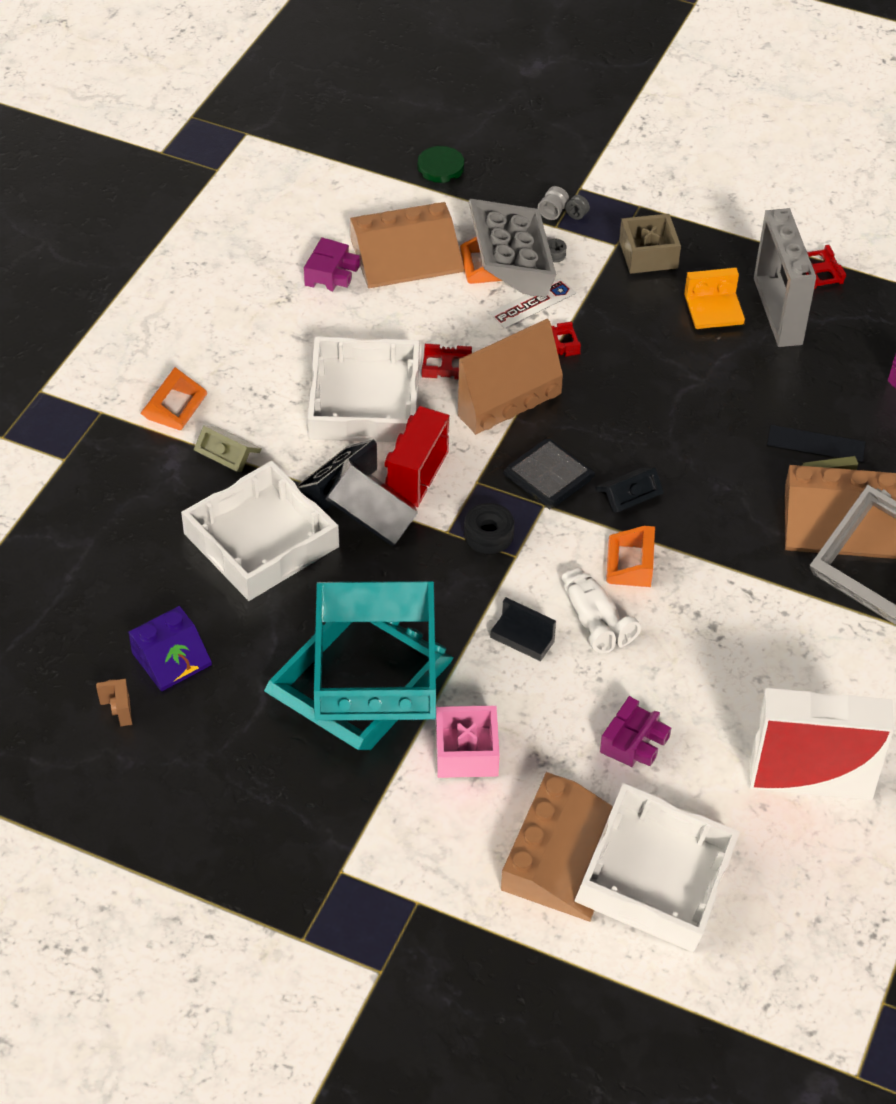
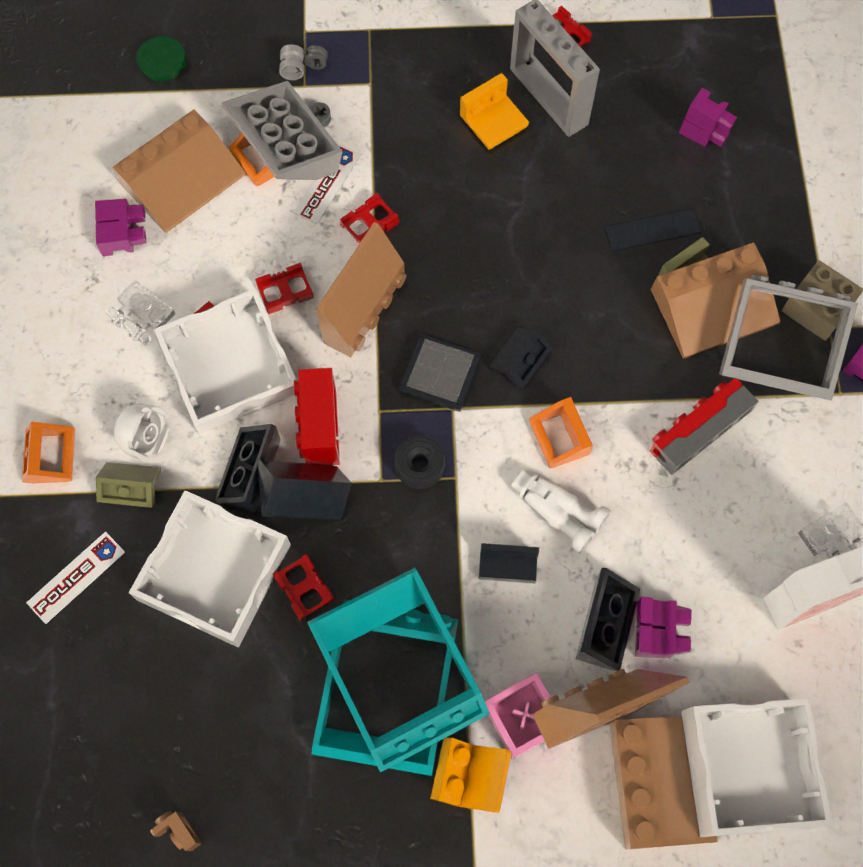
camera: 25 degrees left, 20 degrees up
dark purple slope [129,606,212,692] -> none
dark tan brick [619,214,681,274] -> none
none -> white sticker [26,531,125,624]
none -> clear plate [105,280,176,345]
none -> white cylinder [114,403,169,461]
none -> red piece [273,554,335,622]
none -> light orange bracket [430,737,512,814]
none -> medium nougat slope [532,669,690,749]
none -> black slope [575,568,640,671]
none -> piece [650,378,759,476]

